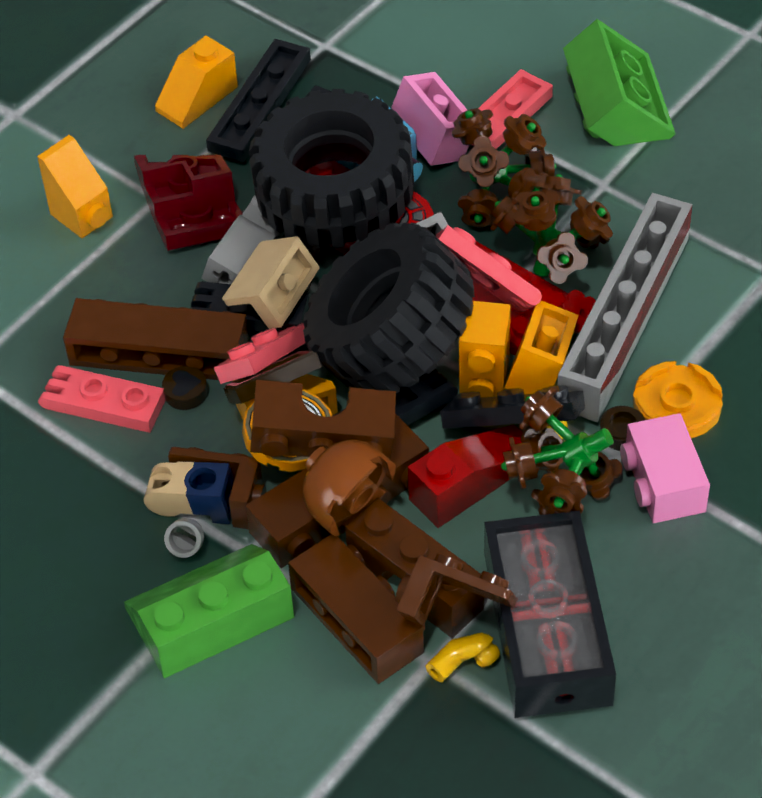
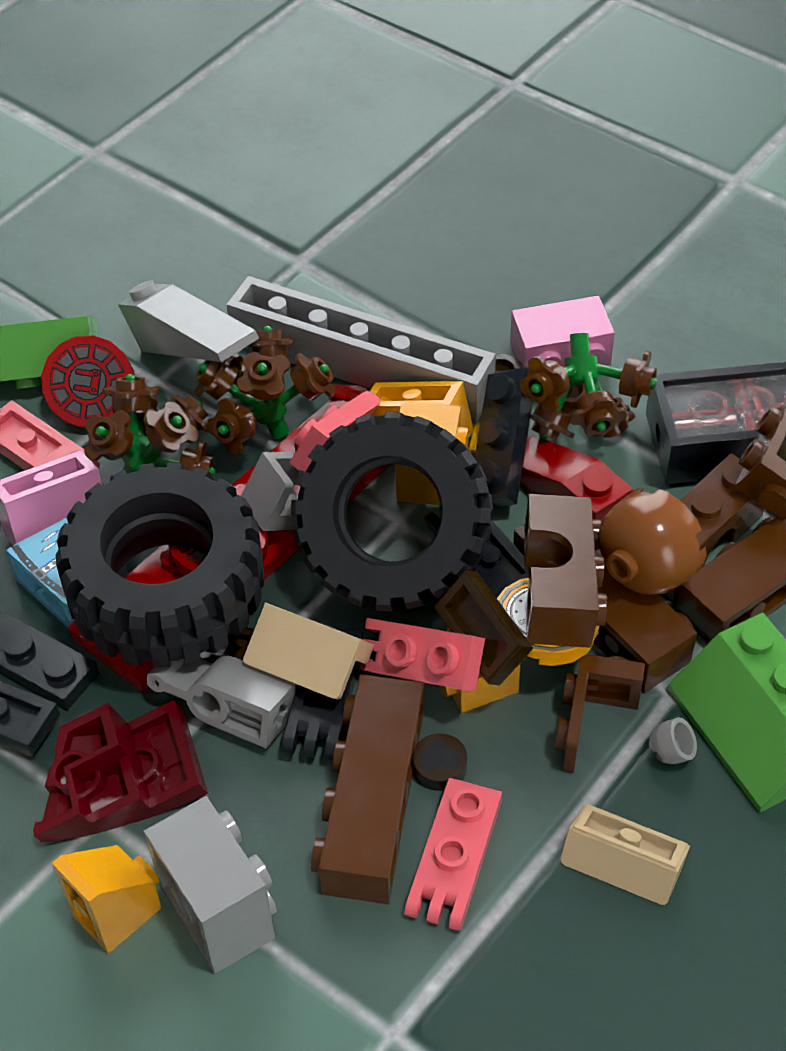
camera: 90 degrees left, 0 degrees up
leg [144,461,235,524] -> none
light orange tile [633,361,723,439] -> none
none -> tile [41,335,135,428]
none -> light grey slope [118,280,259,362]
none -> light grey brick [144,796,277,974]
none -> tan slope [560,804,690,905]

